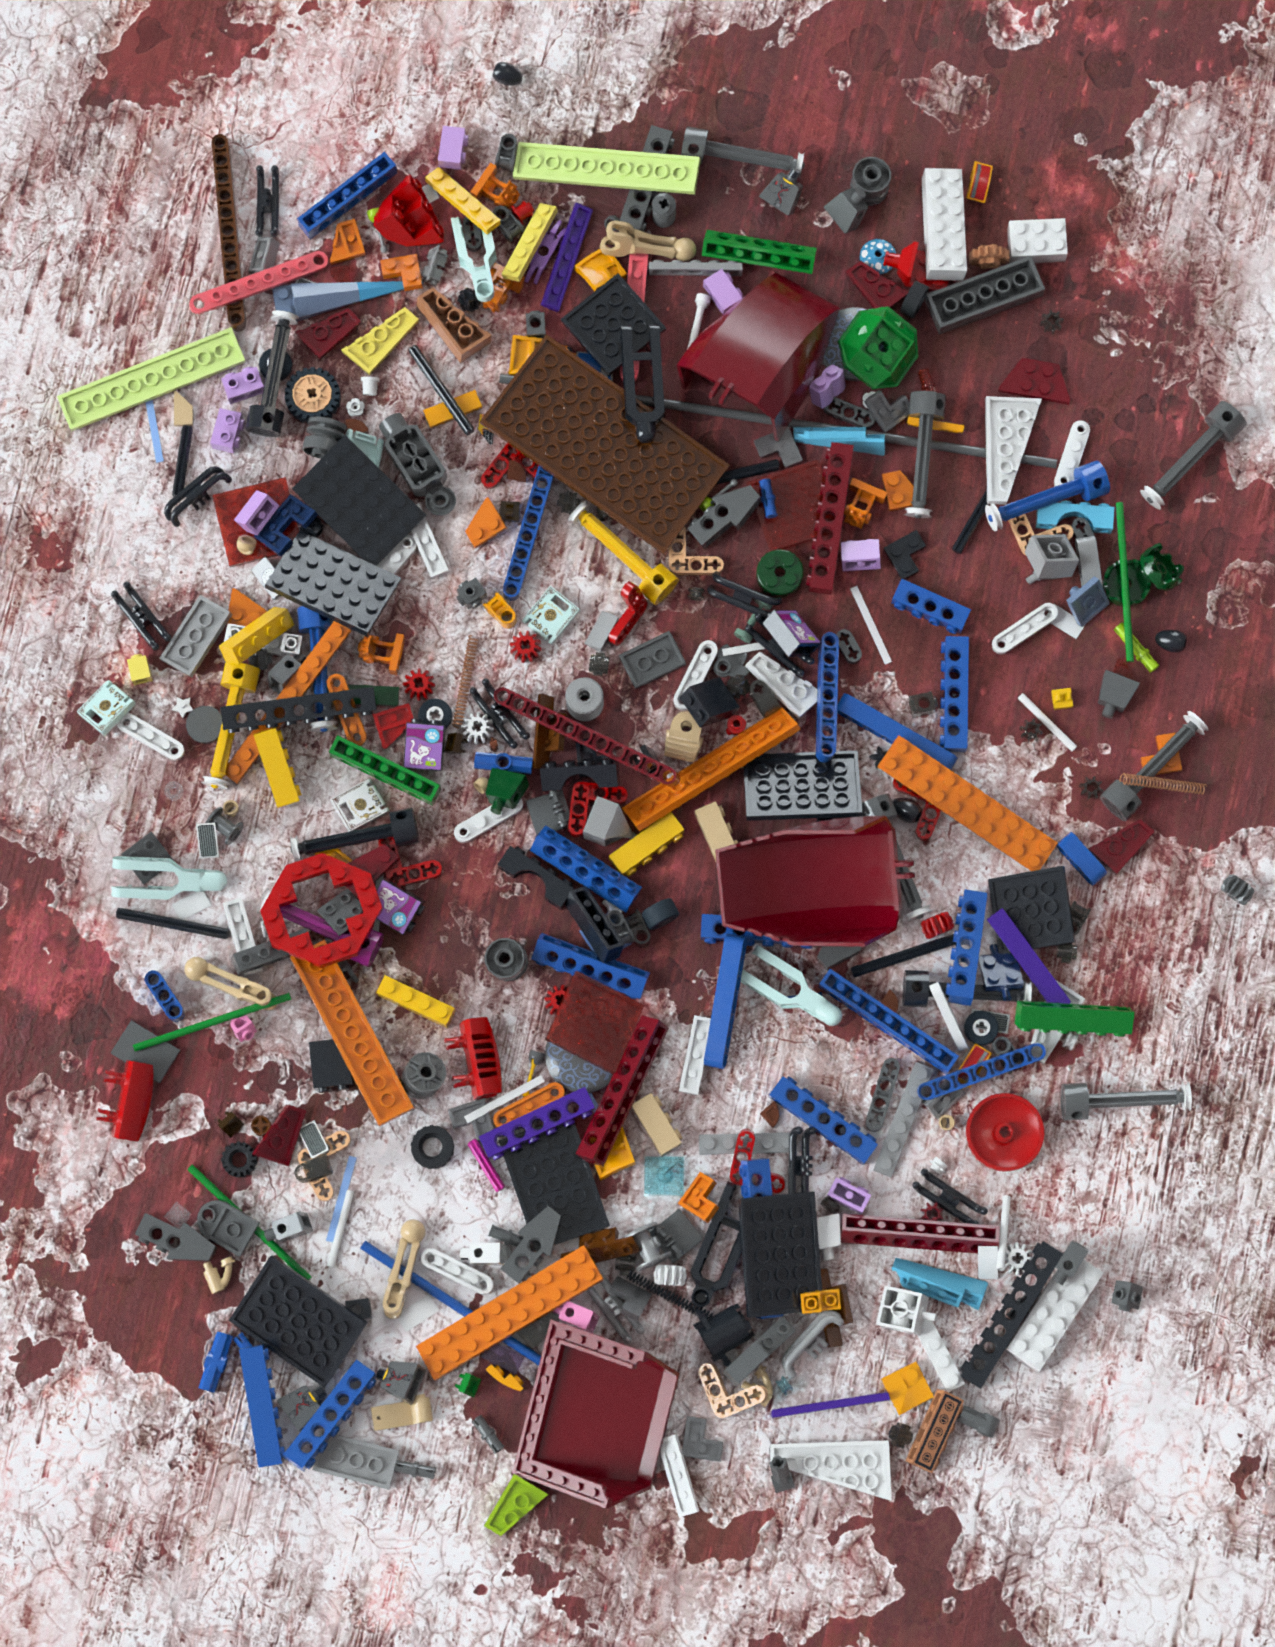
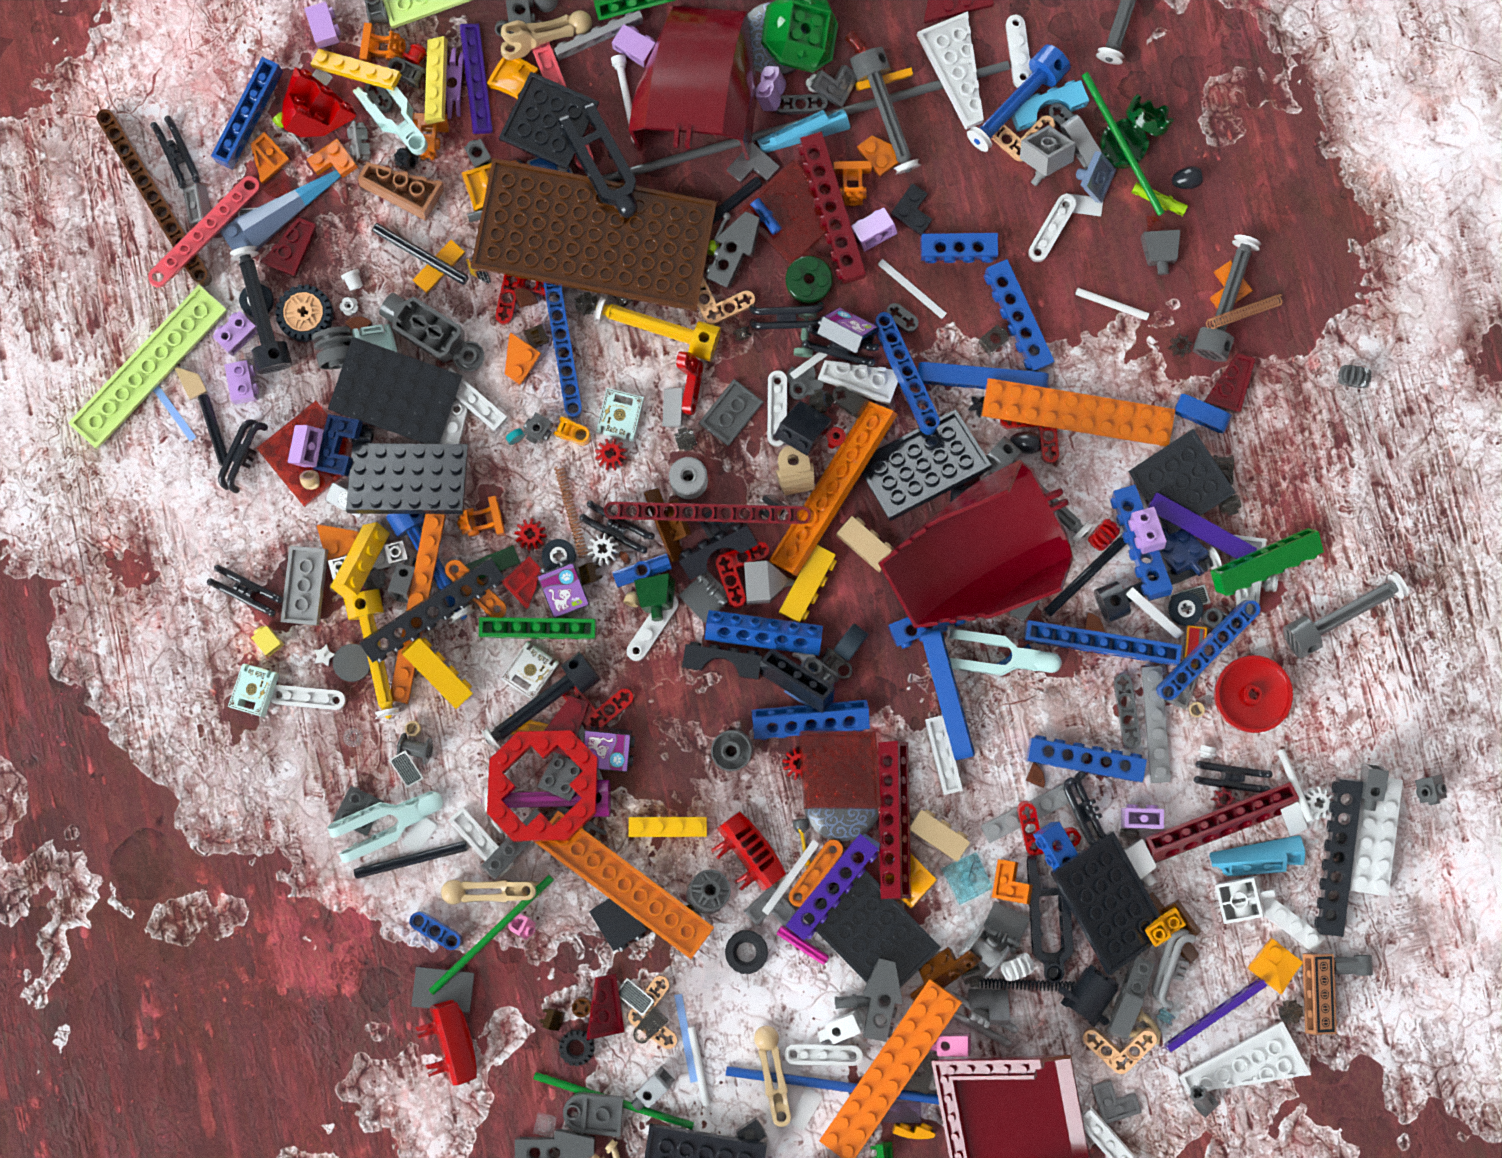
camera: 25 degrees left, 5 degrees up
light yellow wing [341,307,419,375] -> none
black axle [952,489,989,554] -> none
clear smoke gear [1019,718,1043,743] -> none
yellow tile [1051,688,1073,710] -> none
none -> teal tile [505,428,525,445]
none -> lavender brick [1128,507,1167,554]

